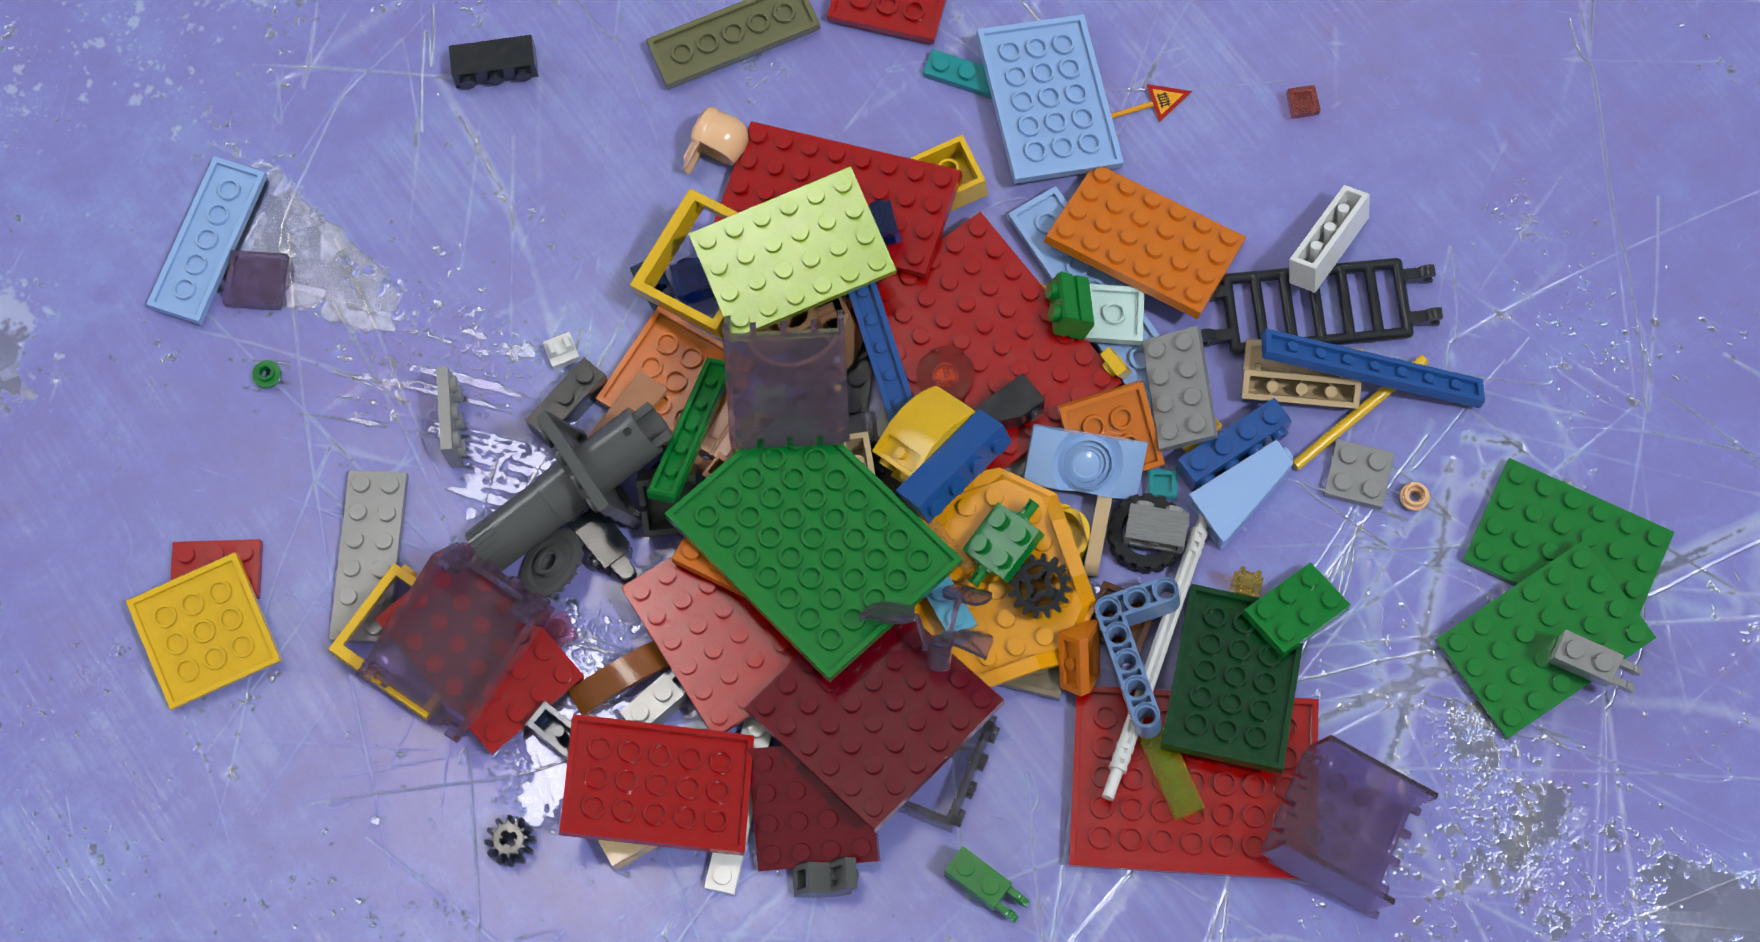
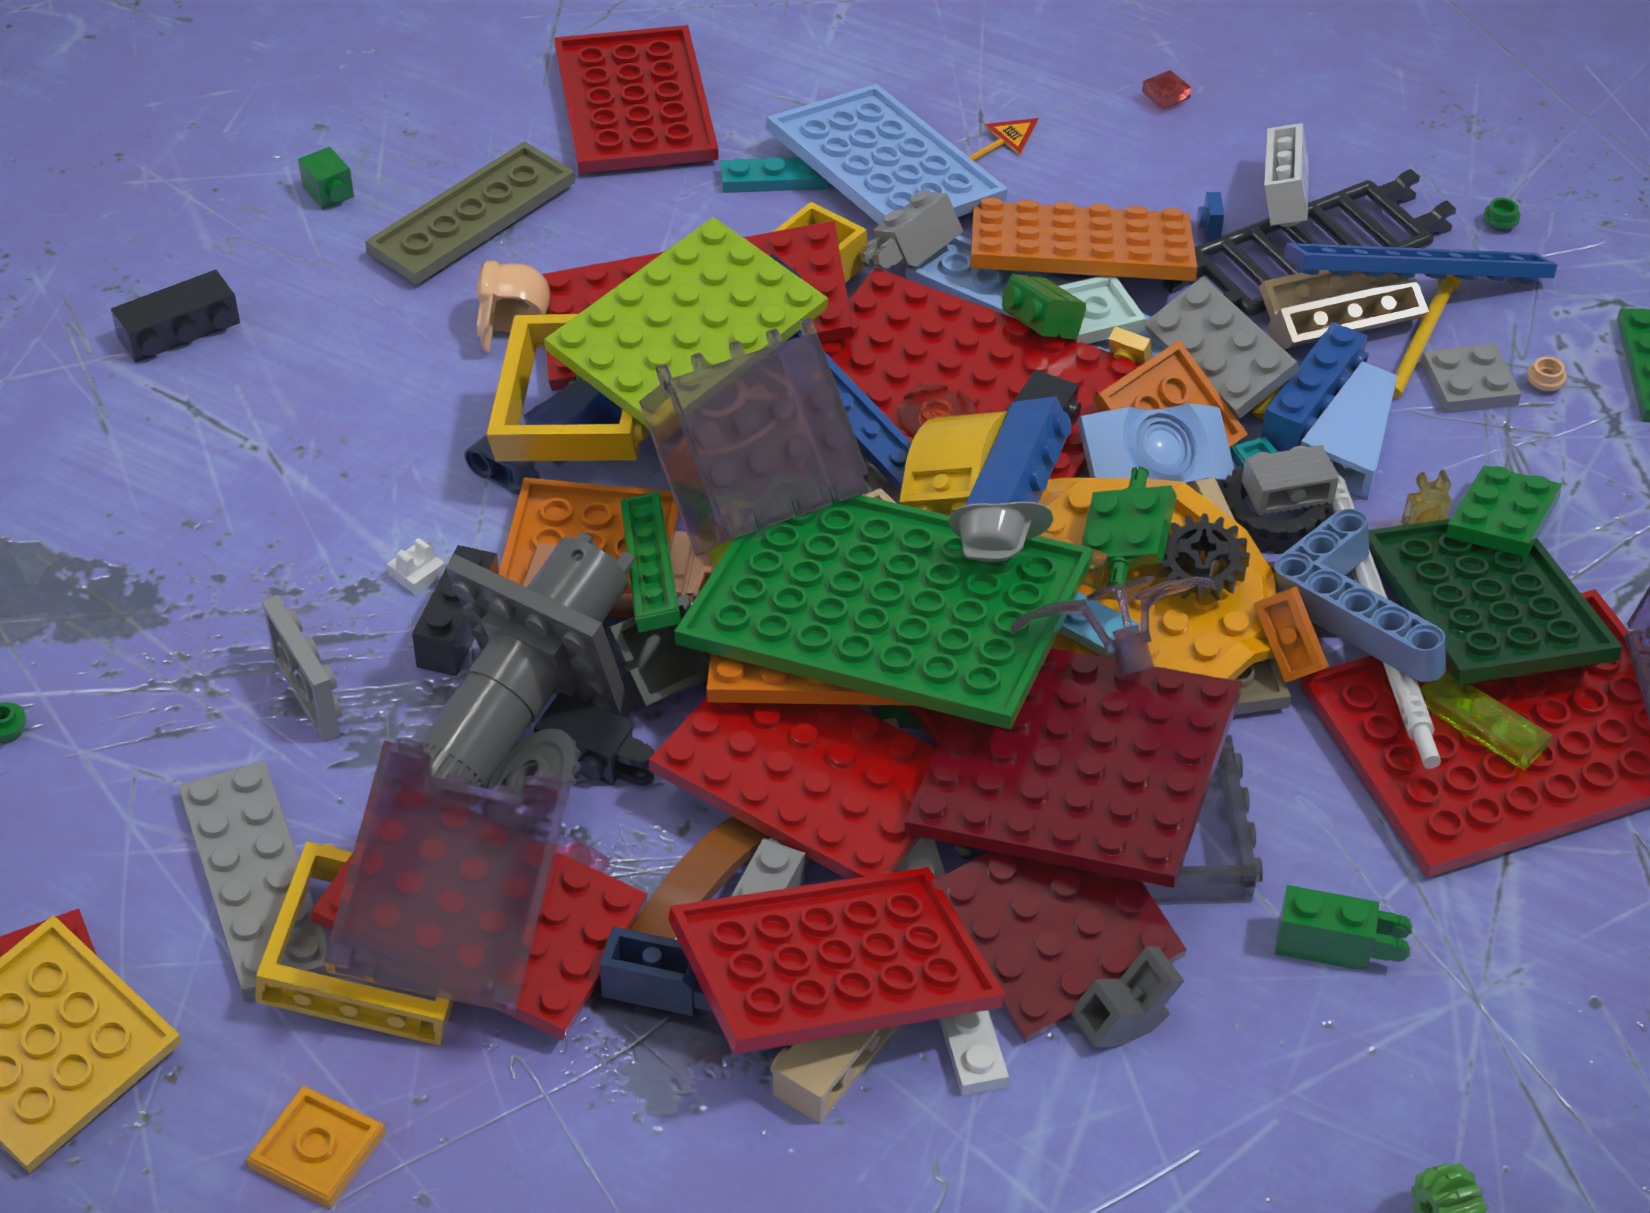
camera: 30 degrees left, 25 degrees down
black gear [484,815,537,868] -> none
none -> light orange tile [246,1085,386,1209]
none -> light grey hinge [859,190,964,269]
none -> light grey piece [949,501,1054,563]
none -> blue plate [1197,192,1224,242]
none -> green plate [1483,198,1521,230]

